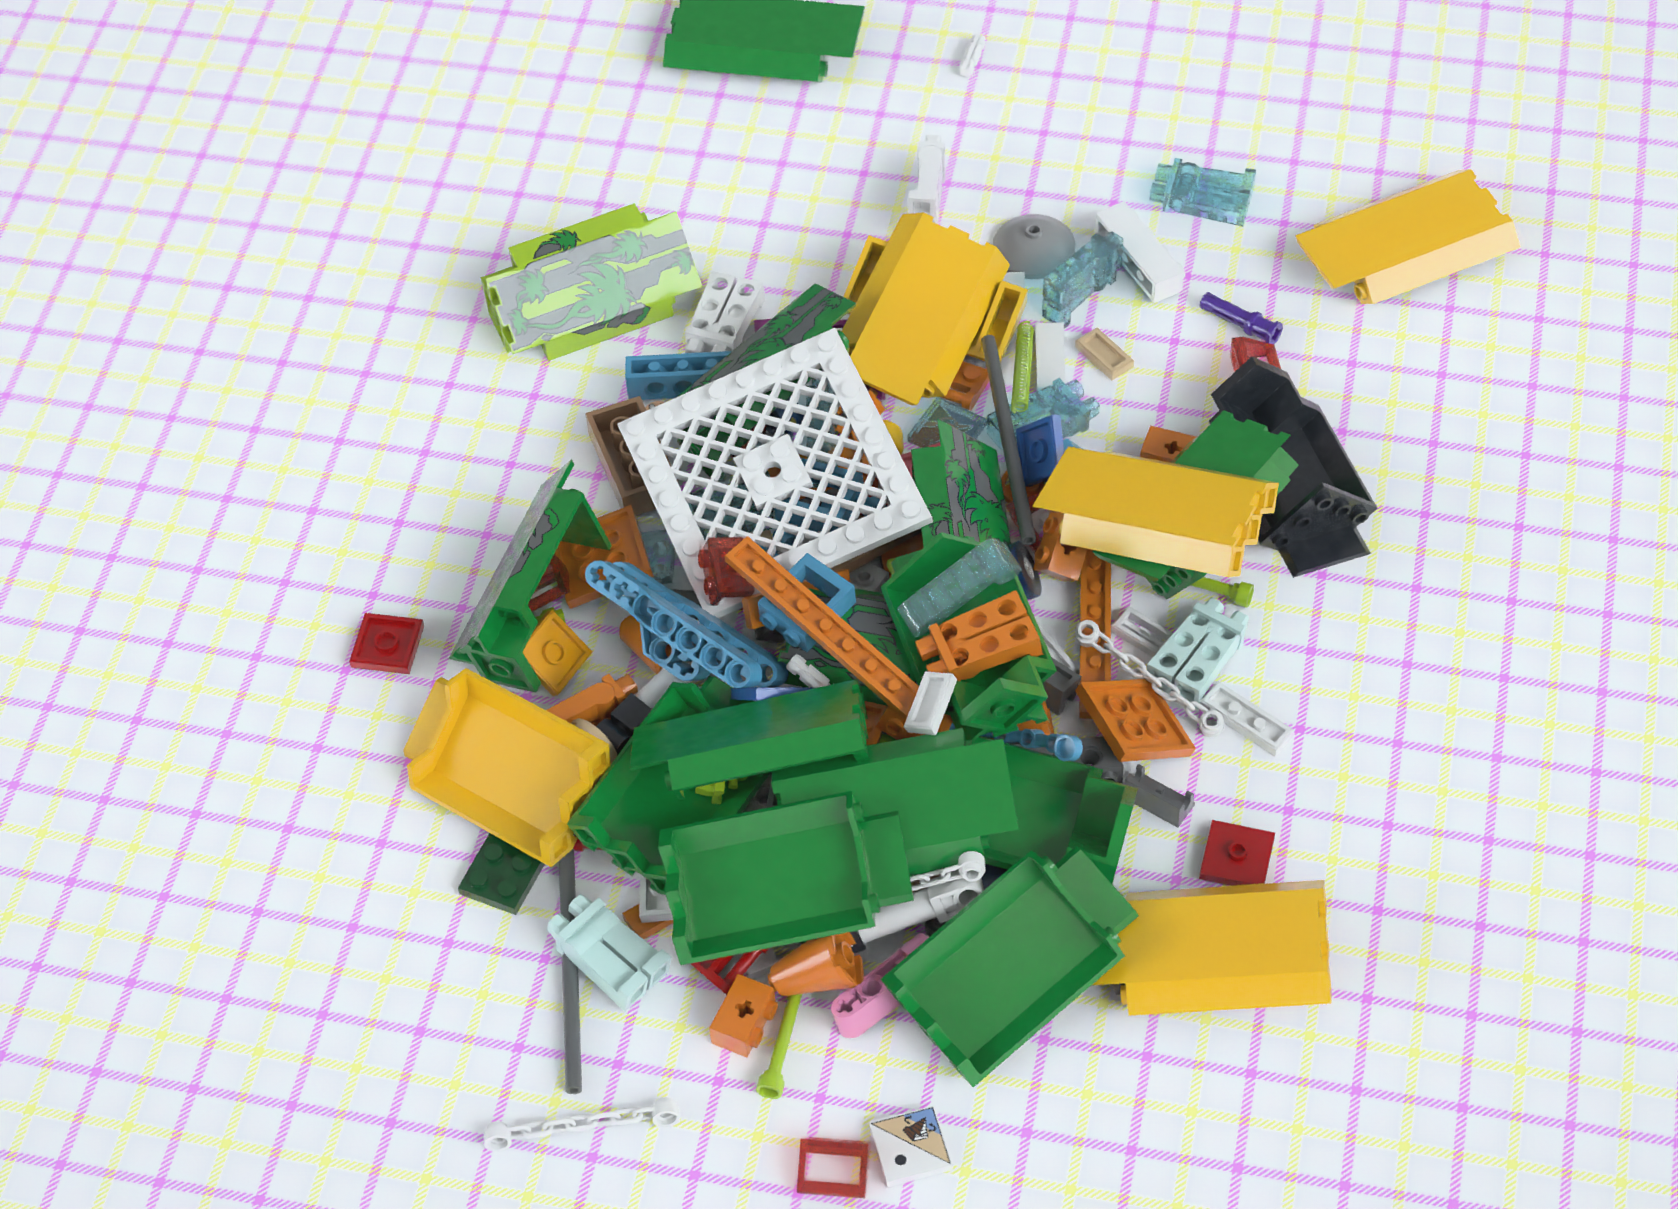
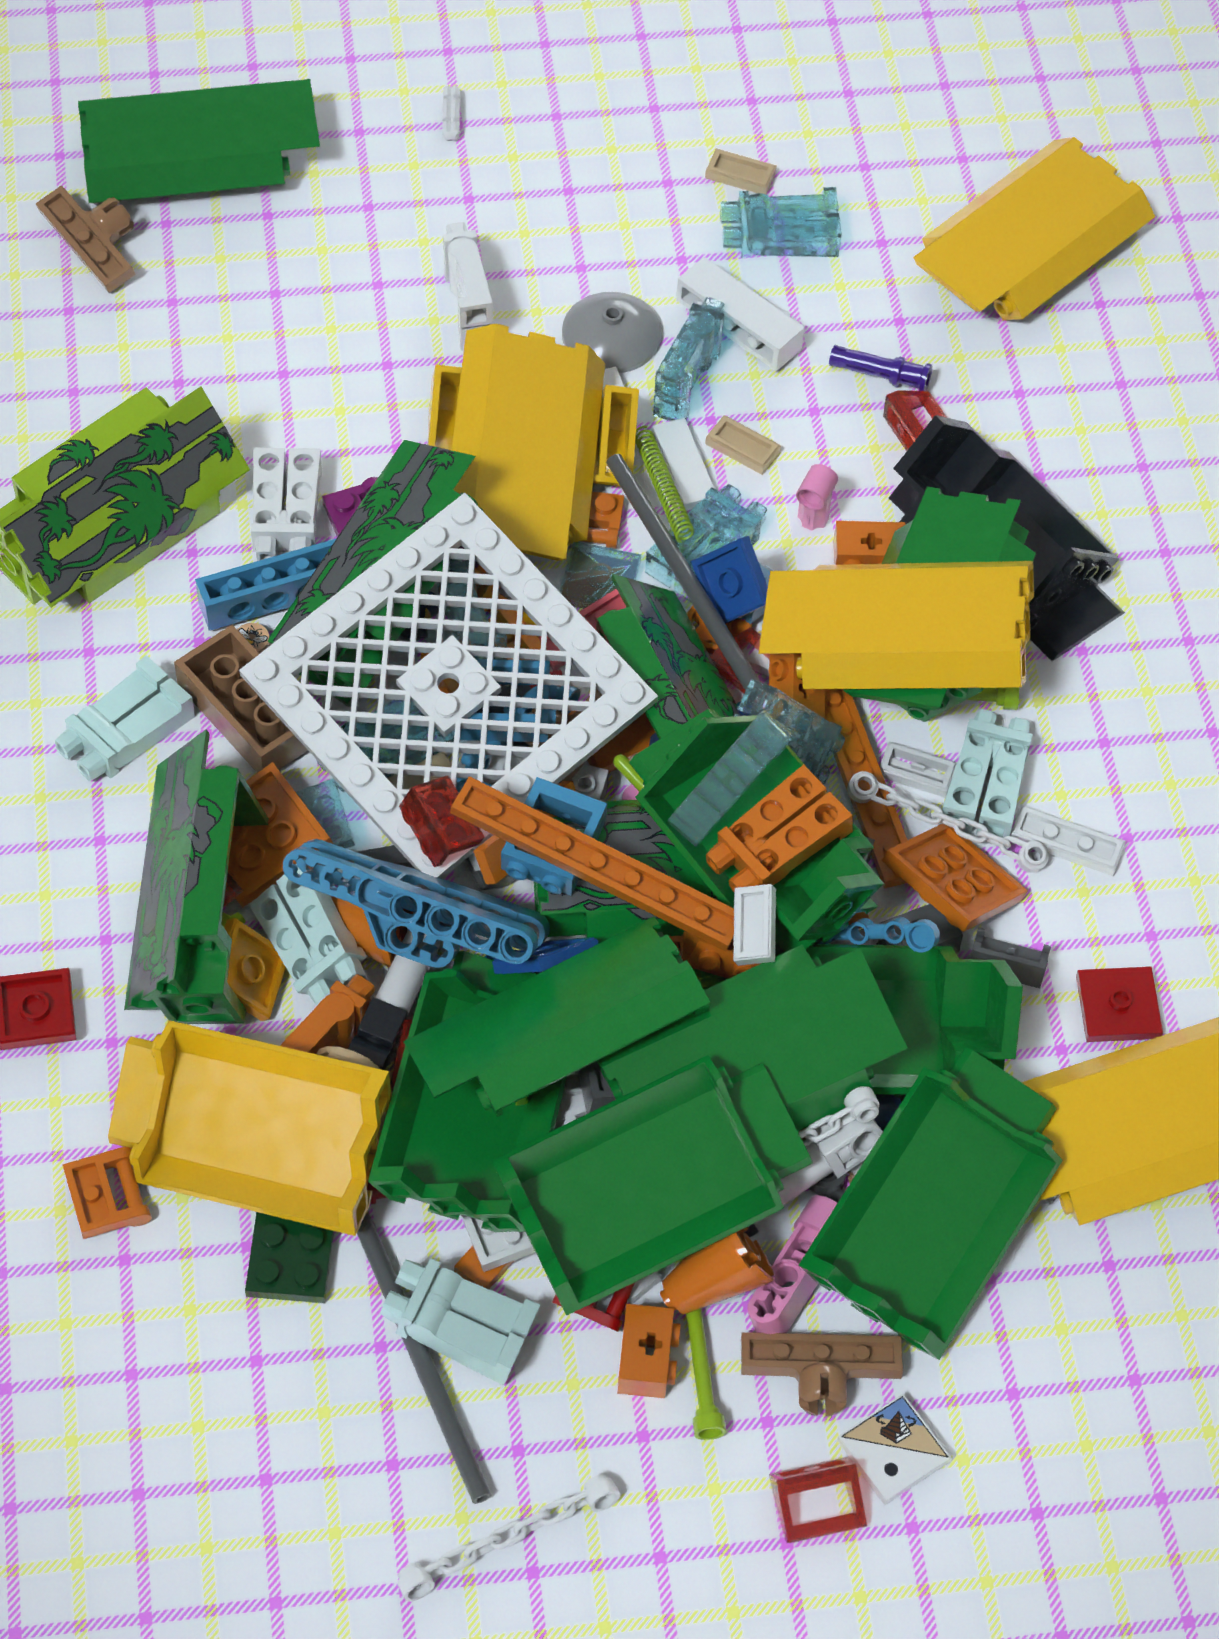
camera: 25 degrees left, 5 degrees up
white axle [786,654,831,689] -> none
none -> medium nougat plate [35,185,136,293]
none -> light aqua hips [55,655,195,782]
none -> orange plate [62,1147,152,1239]
none -> light aqua hips [249,864,367,1006]
none -> tan tile [705,148,777,196]
none -> clear light blue hips [734,679,845,784]
none -> medium nougat plate [741,1332,903,1417]
none -> bright pink piece [796,464,838,531]

